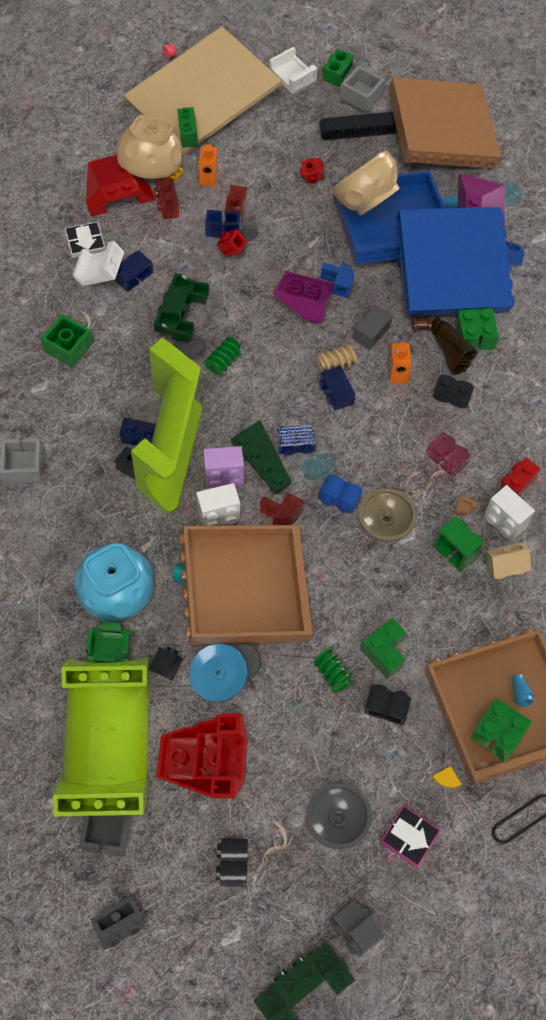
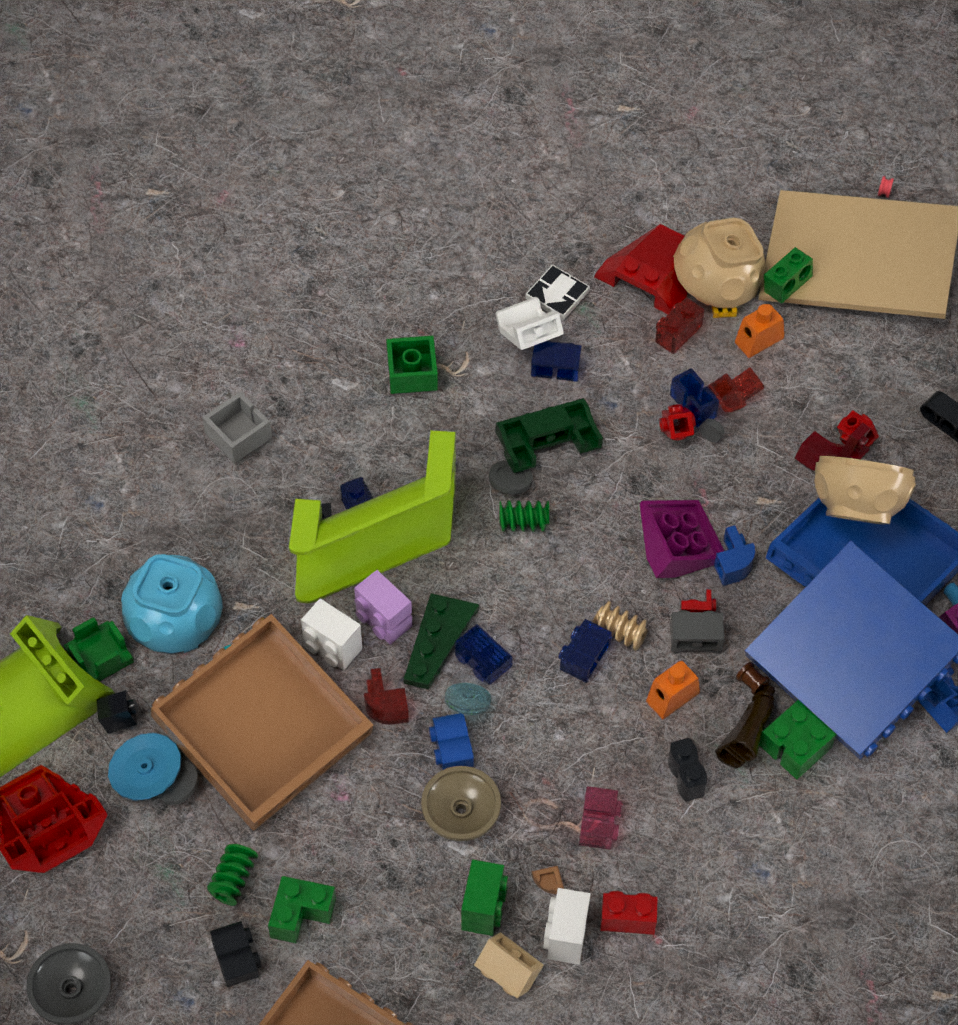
camera: 55 degrees right, 5 degrees down
none -> red bracket [680,589,716,612]
none -> dark red arch [794,422,870,471]

